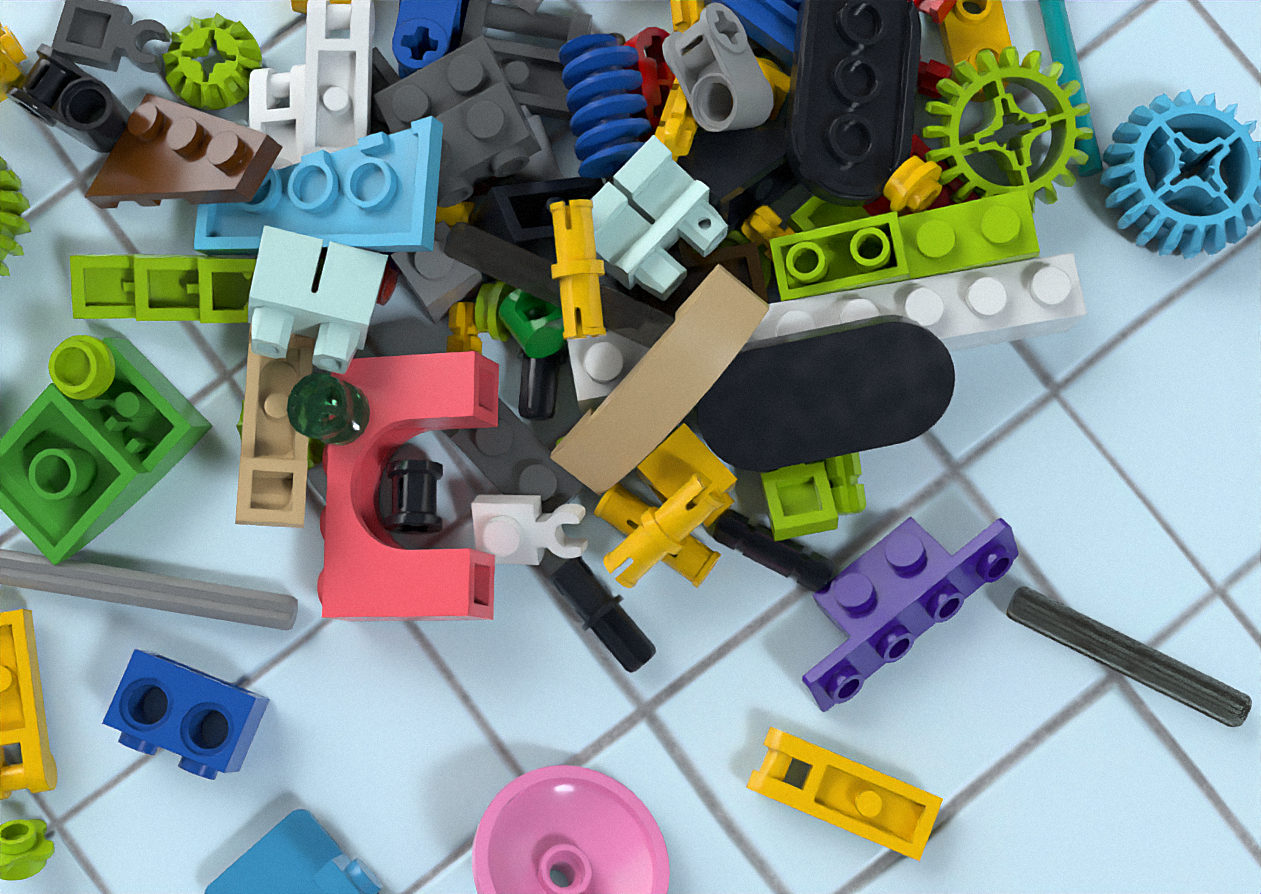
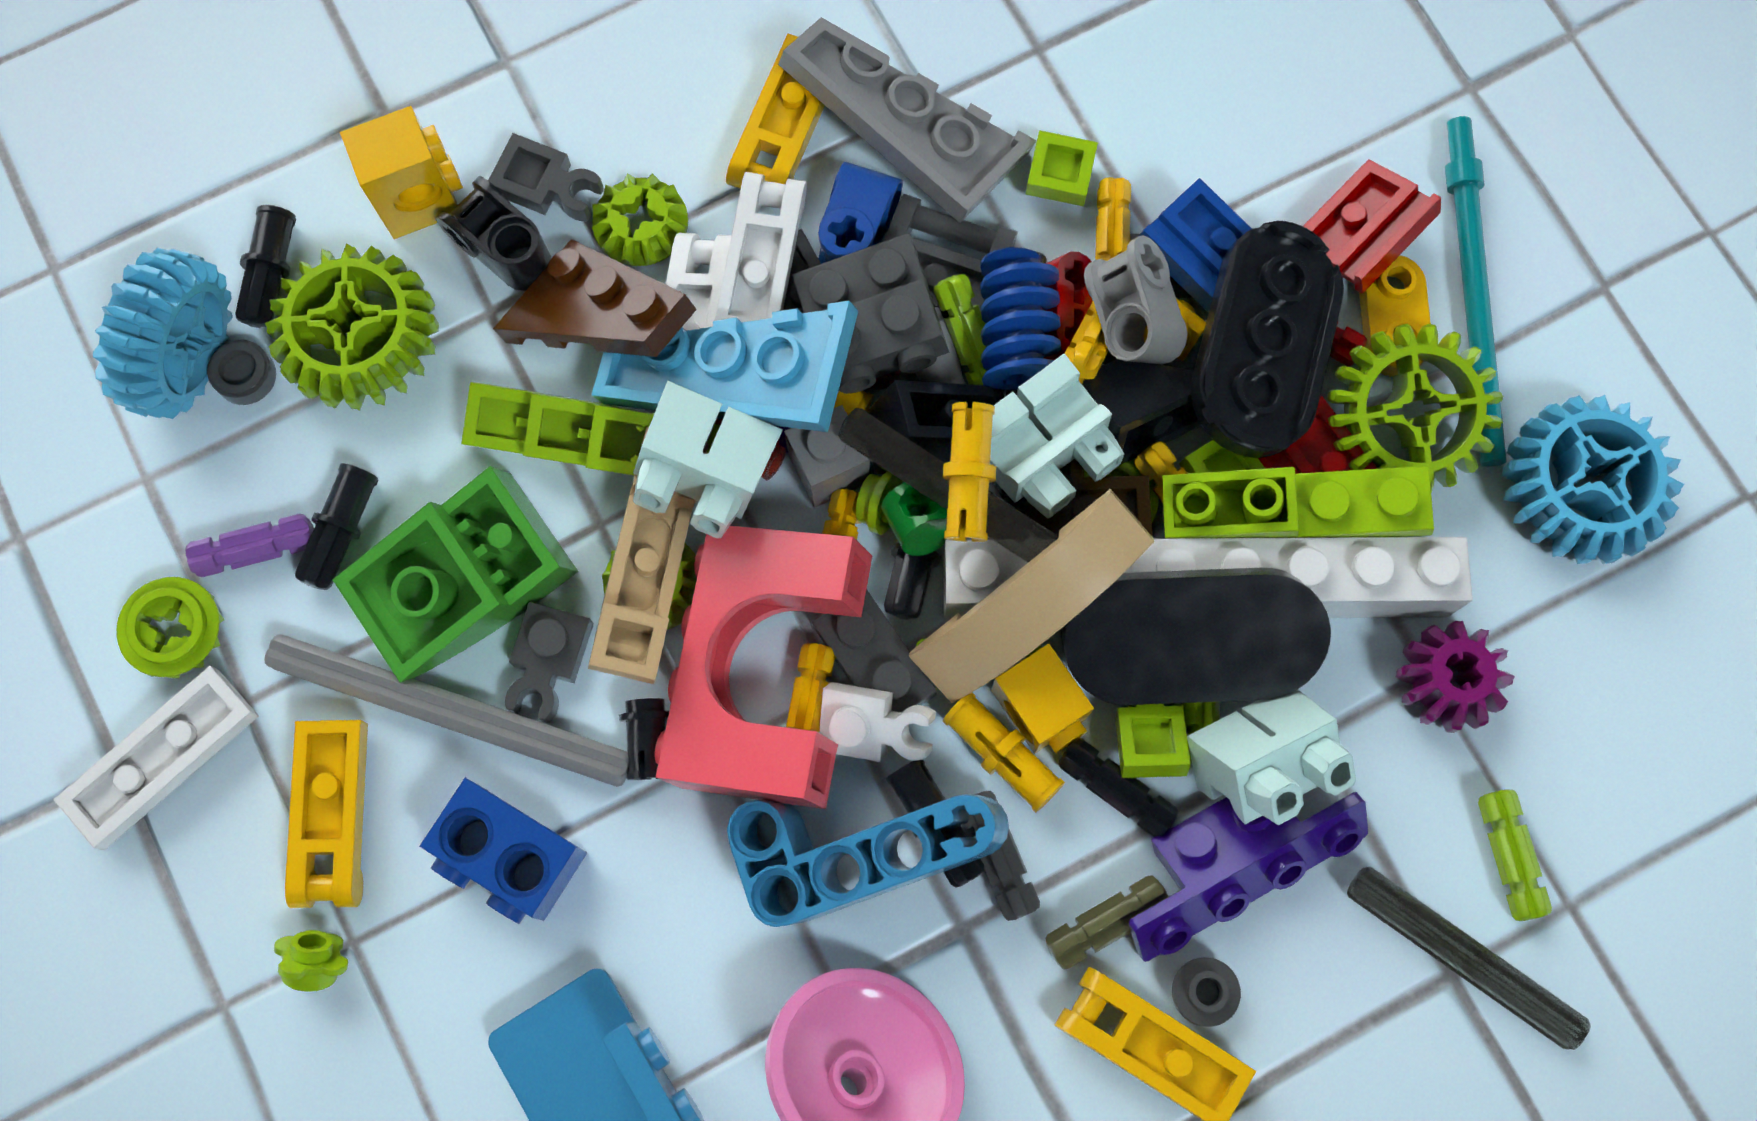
camera: 10 degrees right, 5 degrees down
lime plate [48,335,115,400] -> none
clear green wheel [287,373,370,446] -> none
black bush [385,459,443,535] -> none
yellow pin [603,472,726,588] -> none
yellow plate [883,156,942,217] -> none
none -> dark grey plate [505,602,594,723]
none -> black pin [619,698,669,780]
none -> dark azure beam [727,795,1009,927]
none -> yellow axle [786,643,835,732]
none -> lime axle [934,274,986,385]
none -> dark grey axle [965,791,1040,921]
none -> olive axle [1045,875,1169,969]
none -> dark grey plate [1172,957,1241,1027]
none -> light aqua hips [1187,689,1356,825]
none -> magenta gear [1395,621,1515,733]
none -> lime axle [1478,789,1552,921]

